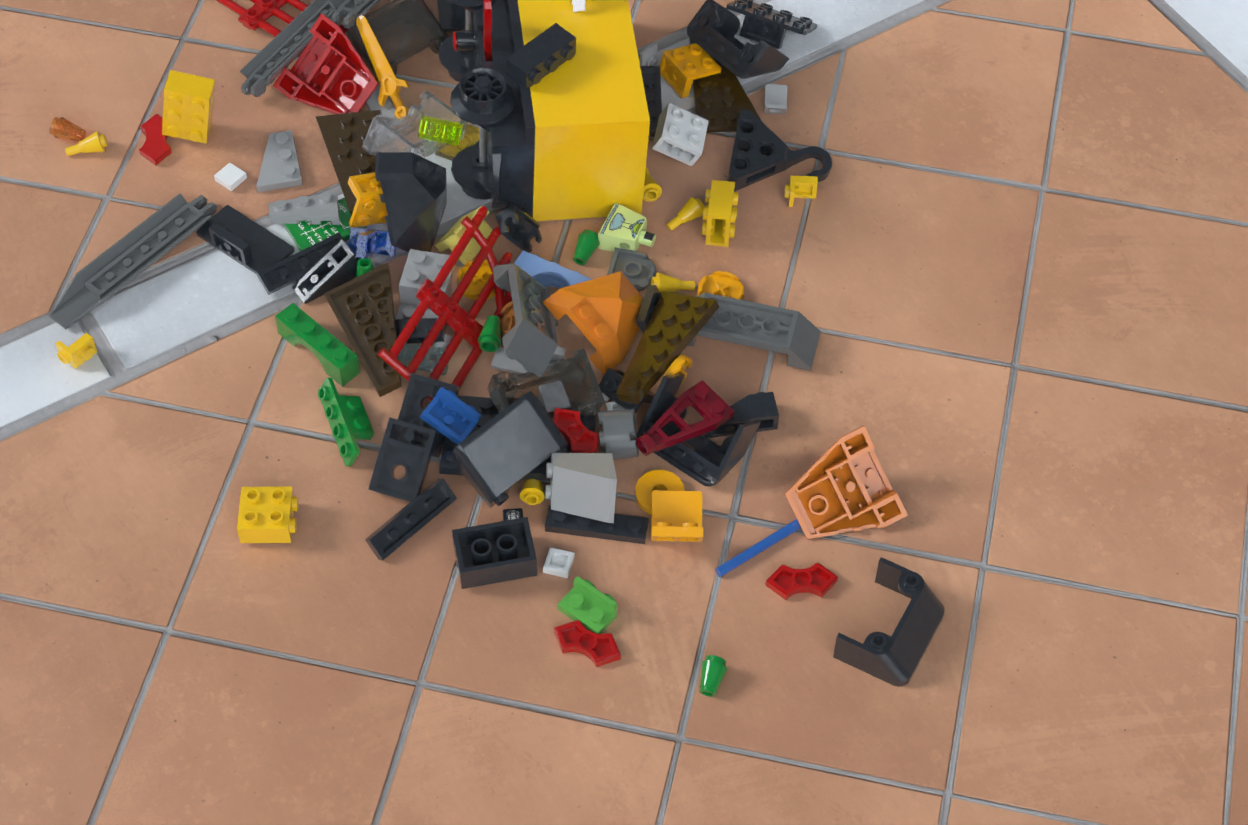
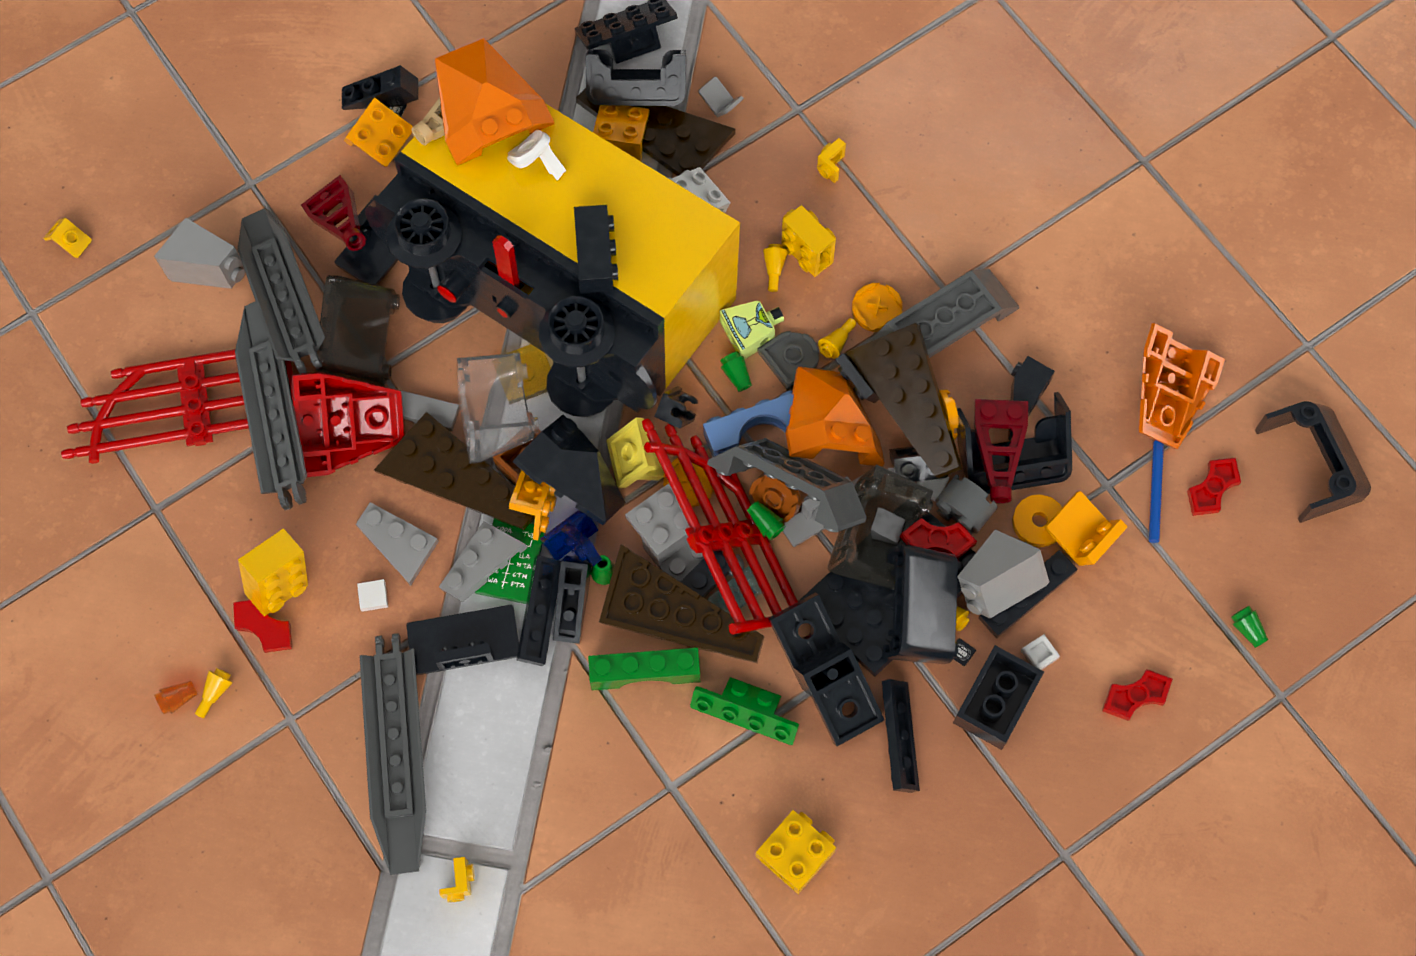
camera: 45 degrees left, 15 degrees up
light orange sword [356,15,411,123] -> none
clear neon green slope [418,115,463,146] -> none
blue bracket [420,387,481,445] -> none
bright green bracket [557,576,618,634] -> none
black piece [727,109,832,191] -> none

